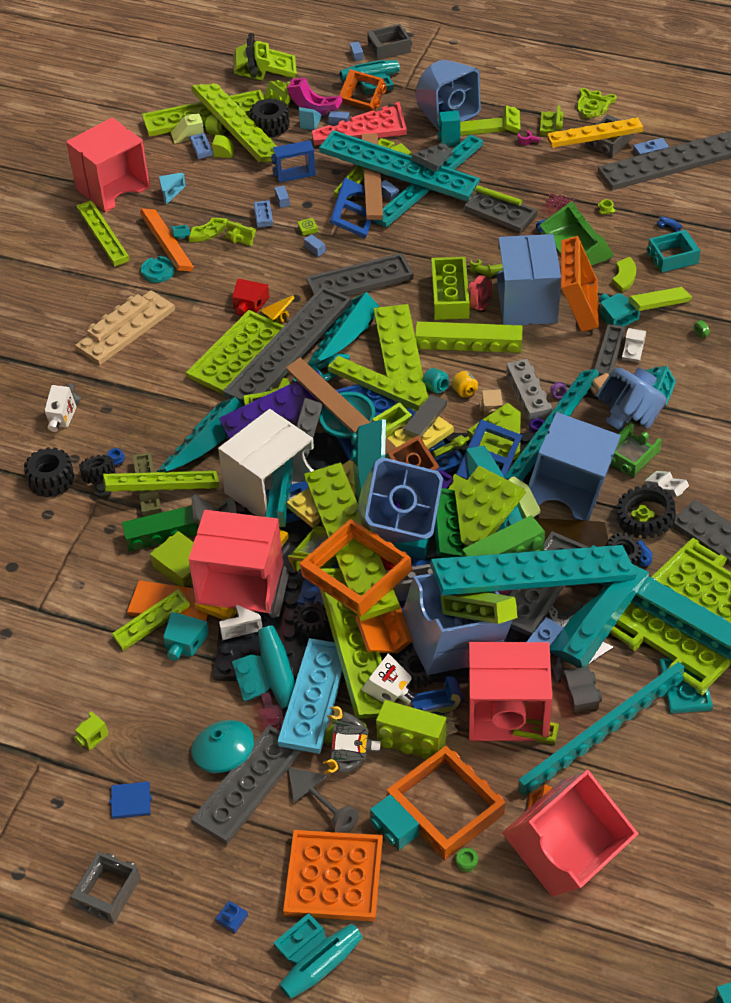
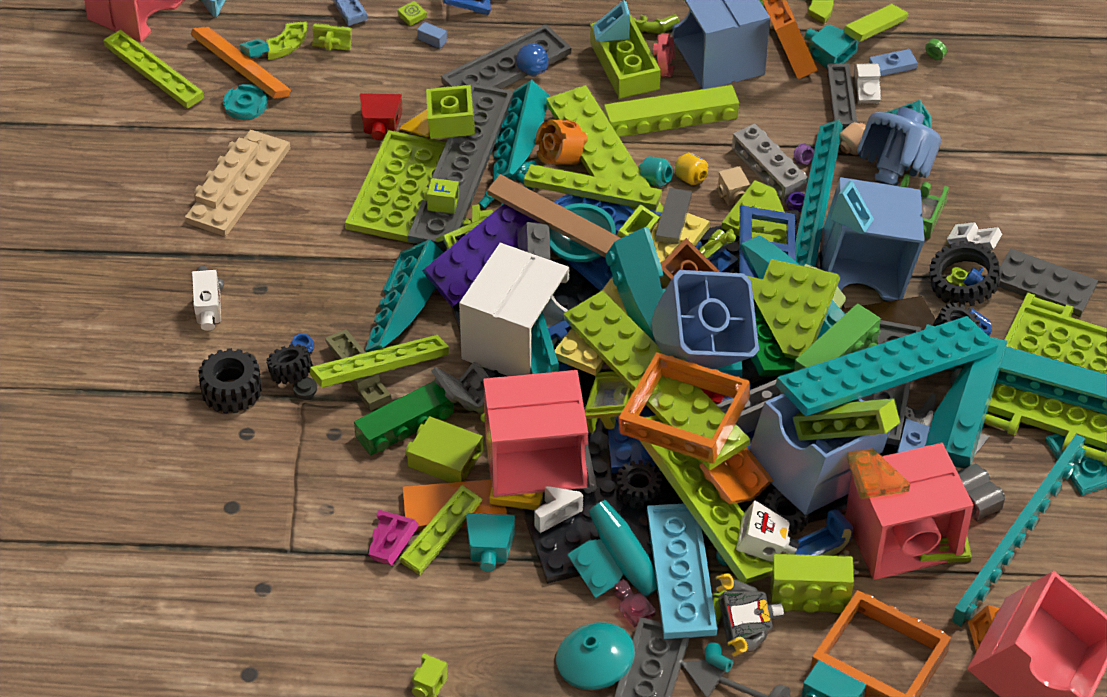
camera: 20 degrees left, 0 degrees up
none -> dark pink wing [369,510,419,566]
none -> lime brick [424,178,459,214]
none -> lime brick [426,85,475,139]
none -> blue hair [516,44,549,77]
none -> orange brick [535,120,587,165]
none -> medium azure slope [593,0,630,42]
none -> teal arm [704,642,733,672]
none -> medium azure slope [831,180,874,234]
none -> clear yellow wing [847,448,910,499]
none -> medium blue plate [869,49,918,76]
none -> blue plate [963,268,984,286]

